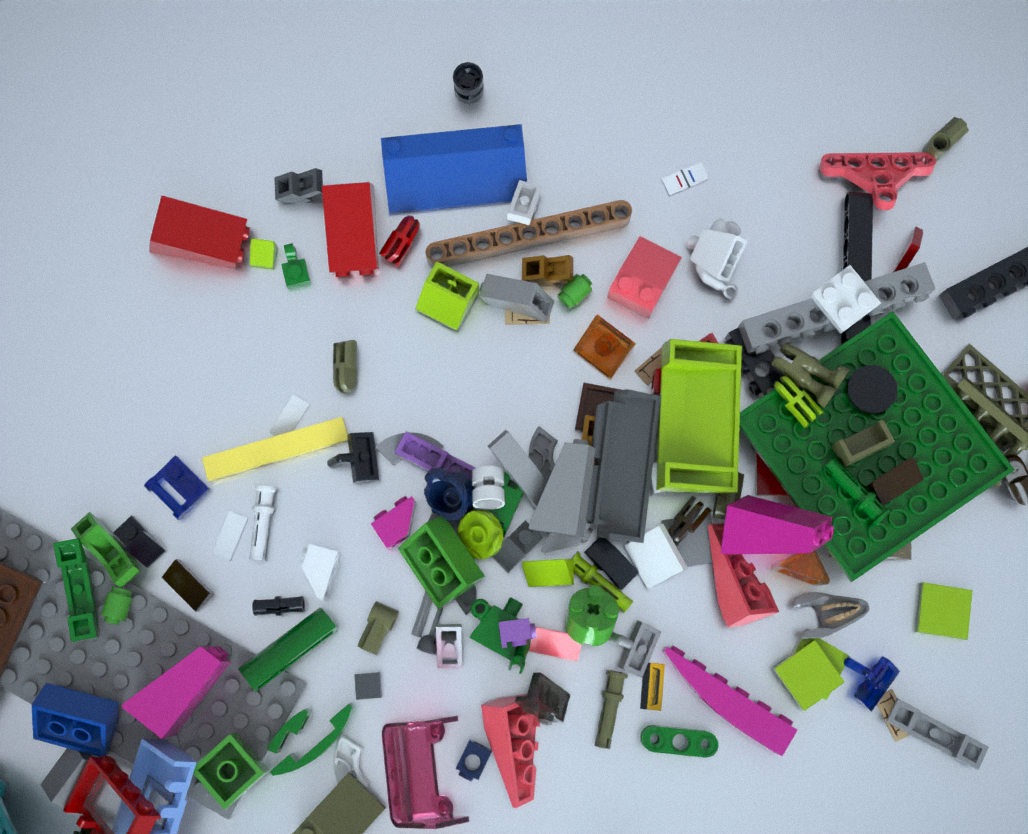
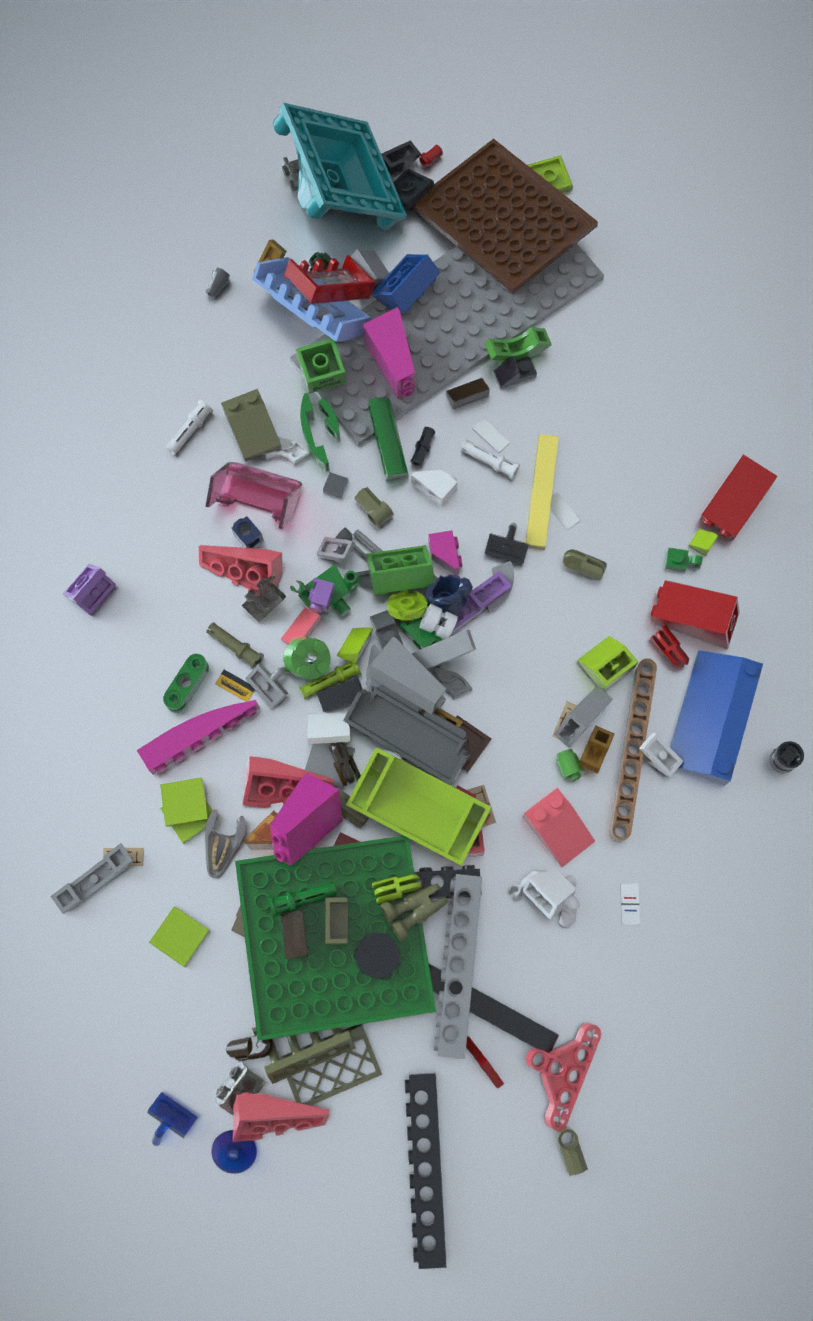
camera: 115 degrees right, 5 degrees down
green slope [53,538,98,642] -> none
bright green brick [101,586,133,625] -> none
clear blue plate [144,455,211,520] -> none
dark grey brick [274,168,323,203] -> none
clear orange slope [573,314,636,379] -> none
white plate [810,265,881,334] -> none
clear blue plate [844,656,900,712] -> none

